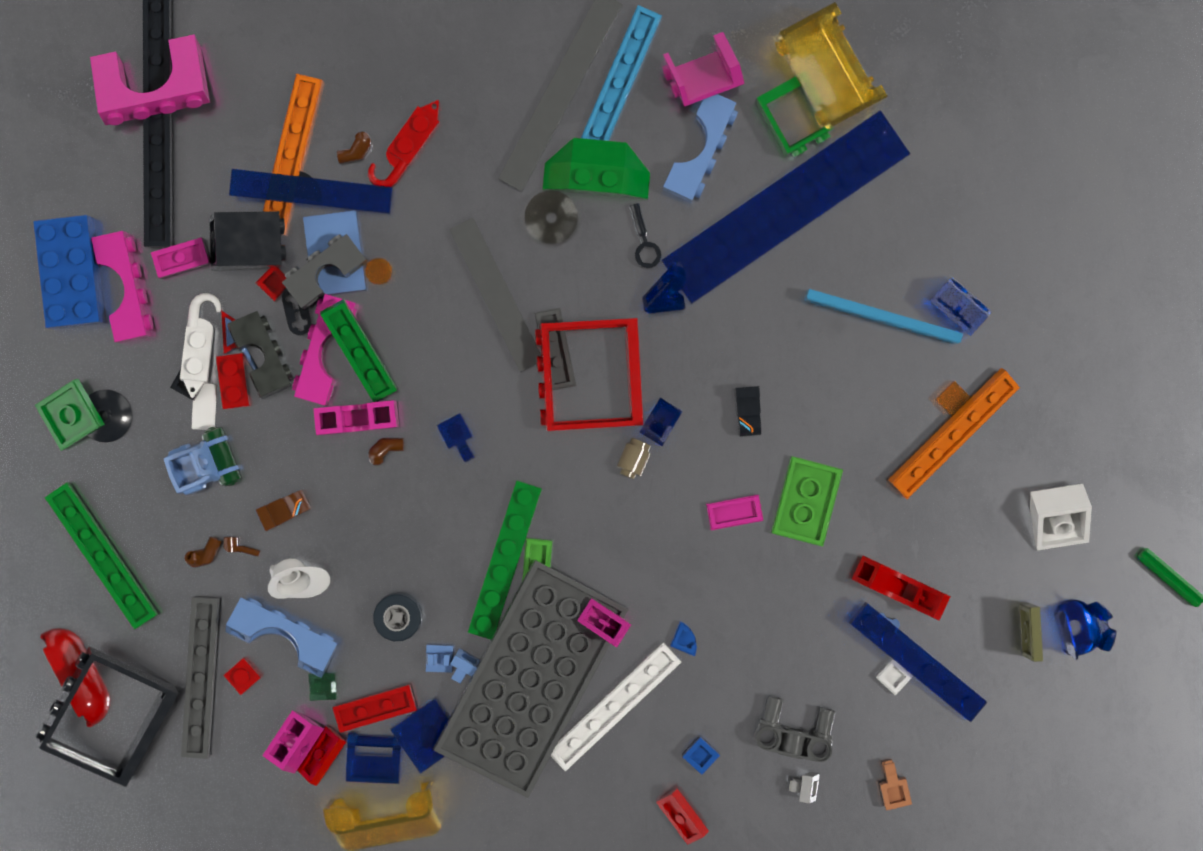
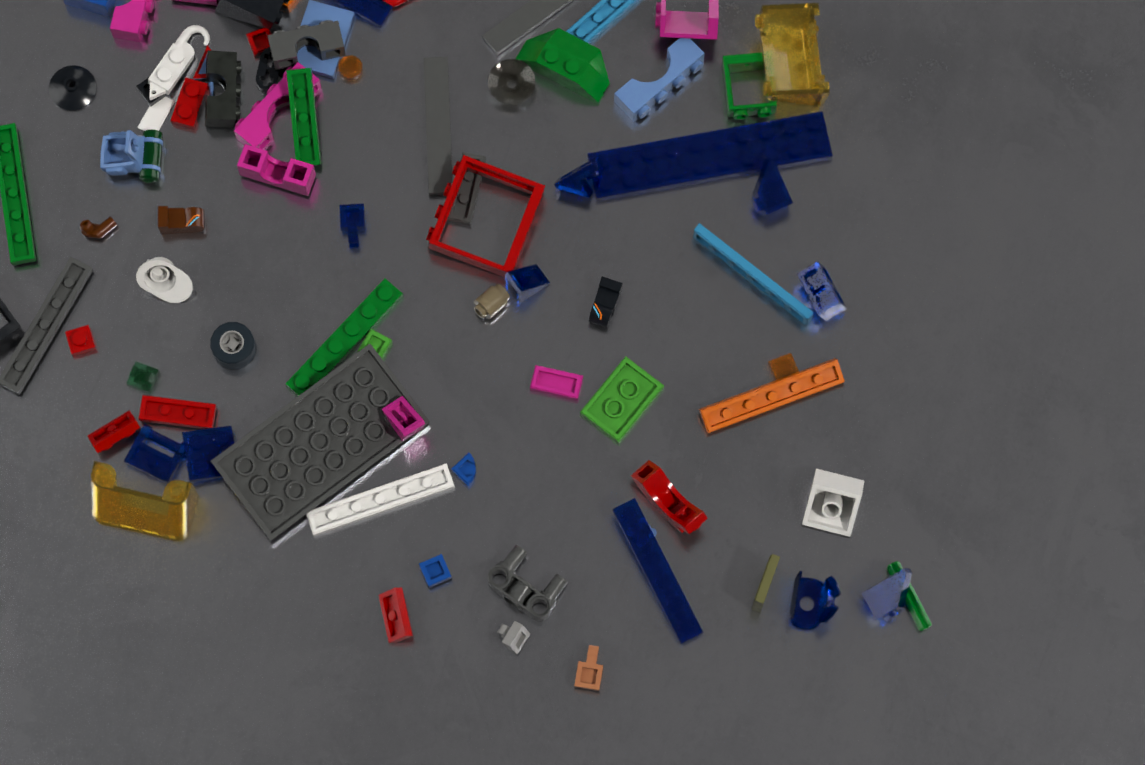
camera: 20 degrees right, 15 degrees down
green tile [35,379,105,451] -> none
reddish brown hand [223,537,260,557] -> none
medium blue arch [226,598,337,678] -> none
dark pink brick [262,710,324,774] -> none
reddish brown arm [368,438,404,465] -> none
medium blue tile [426,644,454,673] -> none
medium blue tile [450,648,480,684] -> none
black piece [629,203,661,269] -> none
white tile [875,657,913,695] -> none
none -> clear blue slope [752,159,793,216]
none -> clear blue slope [861,568,912,622]

